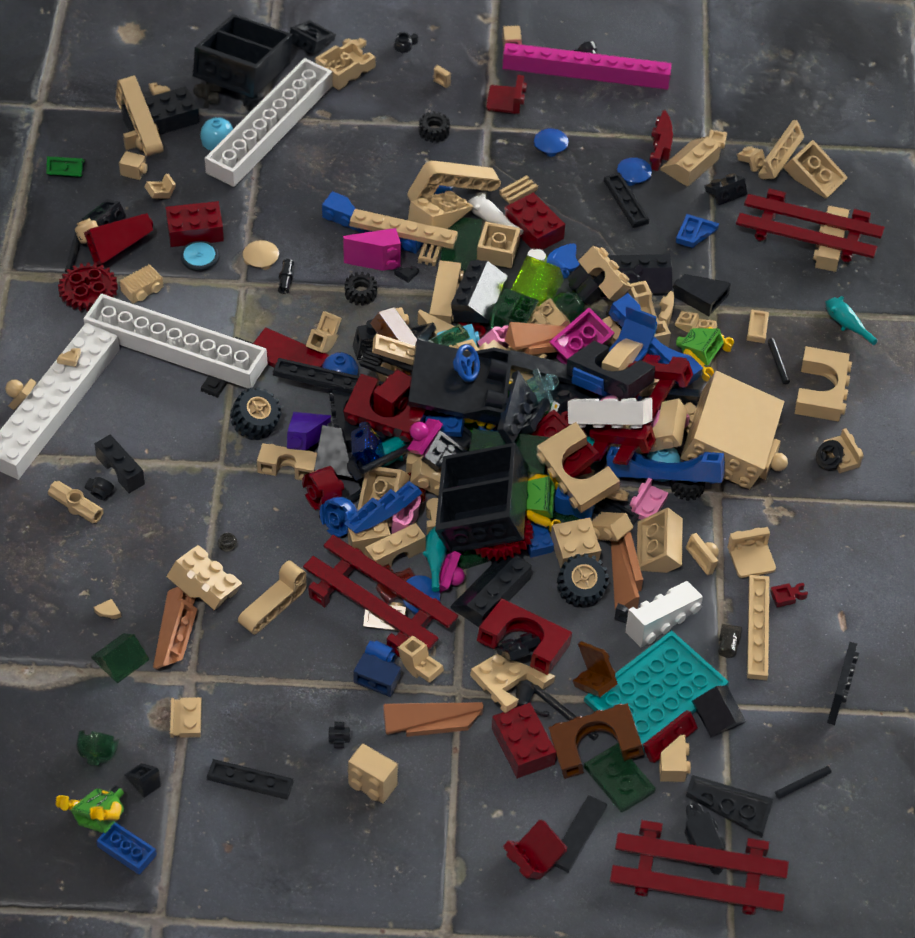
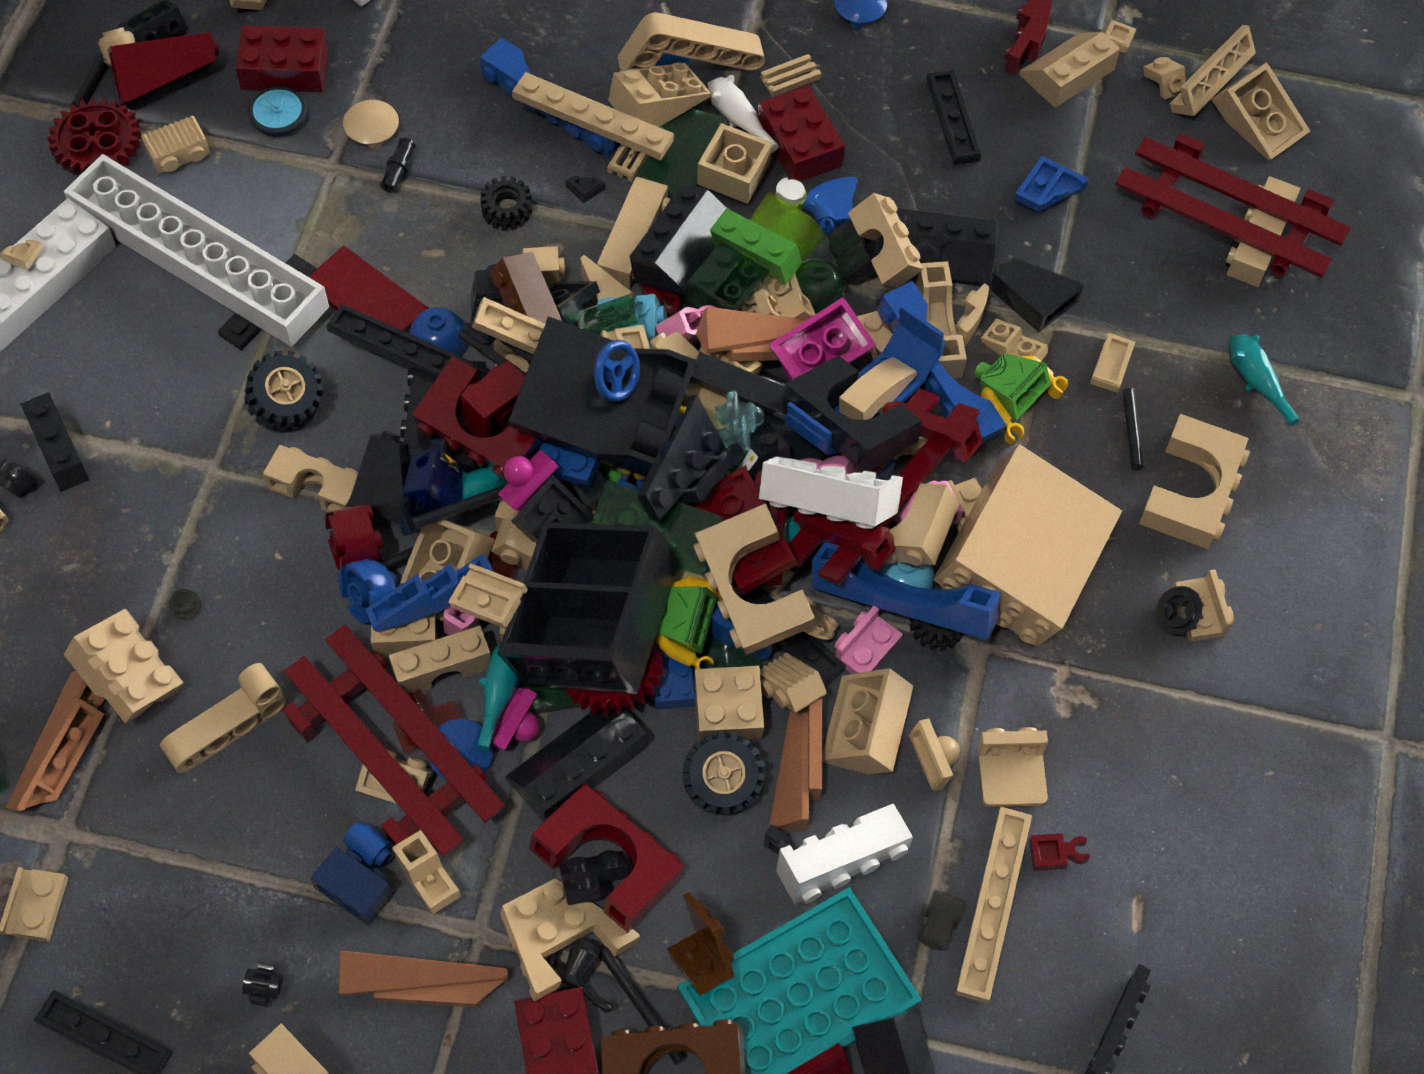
camera: 10 degrees right, 10 degrees up
dark purple slope [287,412,331,450] -> none
tan brick [306,311,342,353] -> none
dark pink slope [343,228,401,271] -> none
blue dish [617,158,652,186] -> none
black slope [664,388,701,405] -> none
black bracket [705,173,747,205] -> none
tan tile [760,439,788,480] -> none
none -> tan plate [448,563,528,629]
none -> bright green arch [710,208,802,284]

